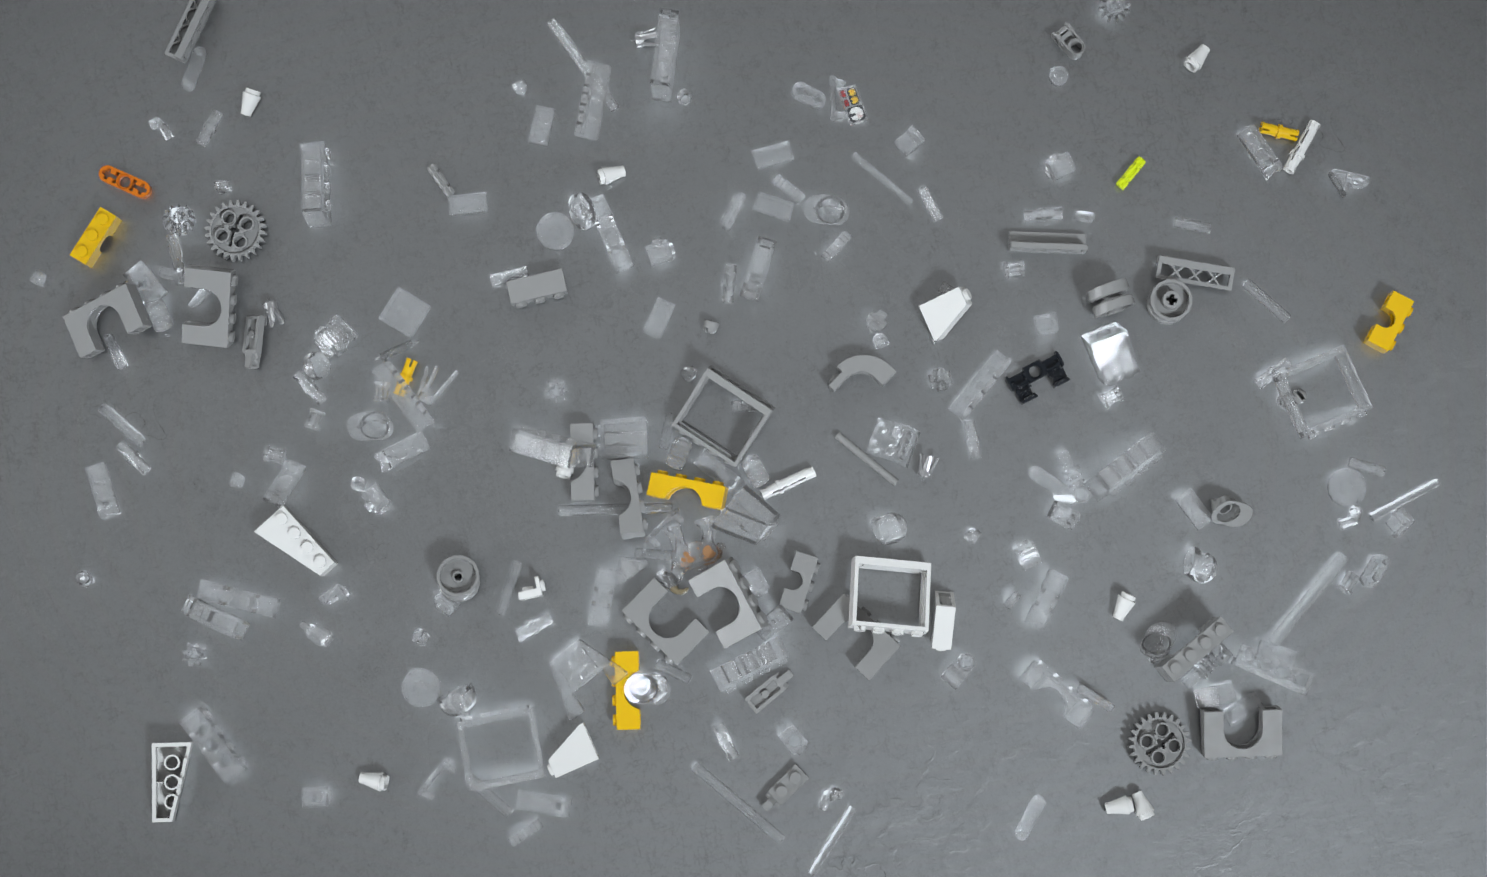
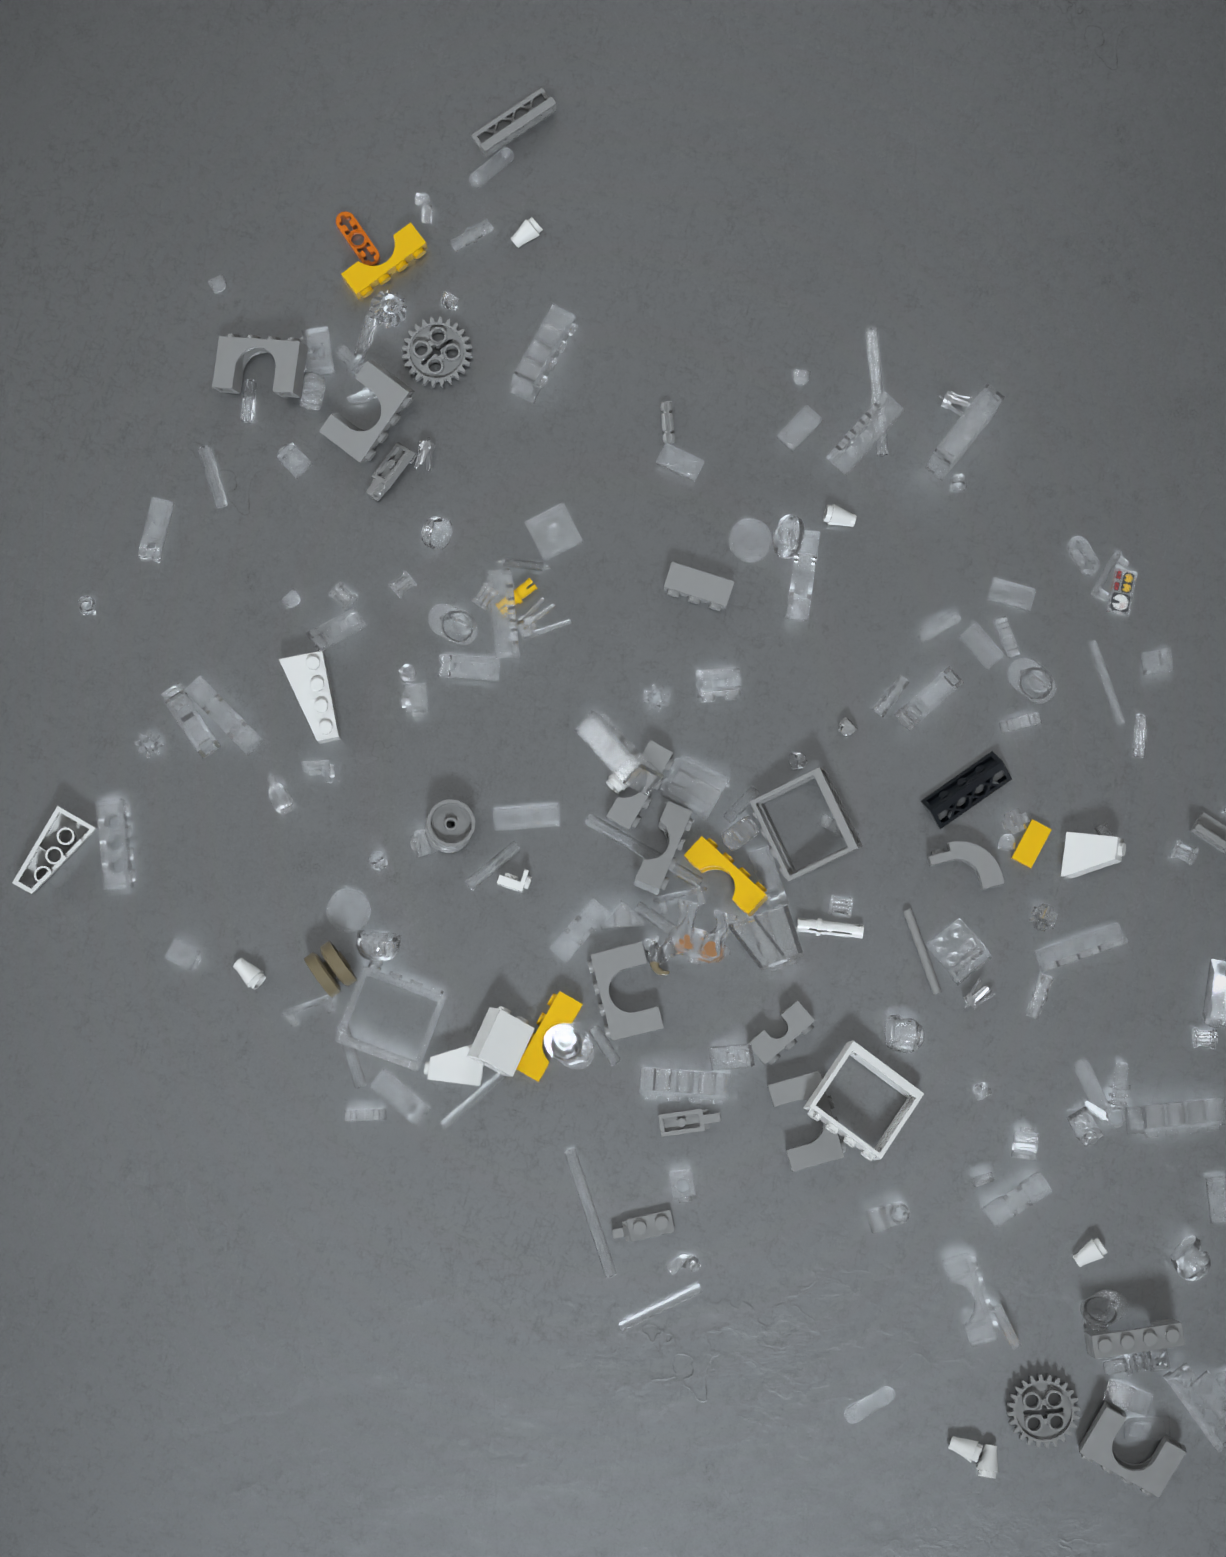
camera: 35 degrees right, 0 degrees up
yellow arch [70,207,122,268] -> none
clear pin [116,440,151,476] -> none
clear pin [293,369,328,405] -> none
clear brick [313,315,358,359] -> none
clear pin [490,265,529,286] -> none
clear pin [515,612,554,642] -> none
clear wing [550,639,628,721] -> none
clear tile [643,297,676,340] -> none
clear brick [645,238,675,267] -> none
light grey arch [688,557,769,649] -> none
clear pin [712,721,740,761] -> none
clear gear [741,454,769,488] -> none
clear brick [743,567,770,598] -> none
white slope [931,591,956,651] -> none
black piece [1005,351,1070,405] -> none
clear panel [1034,311,1059,336] -> none
none -> clear bracket [277,442,312,479]
none -> dark tan wheel [304,941,357,998]
none -> yellow arch [341,222,427,300]
none -> clear bar [440,1073,506,1129]
none -> white brick [467,1006,535,1077]
none -> clear tile [493,804,561,831]
none -> clear brick [696,668,742,702]
none -> clear bush [828,895,853,918]
none -> black fence [921,751,1012,829]
none -> yellow tile [1011,819,1052,869]

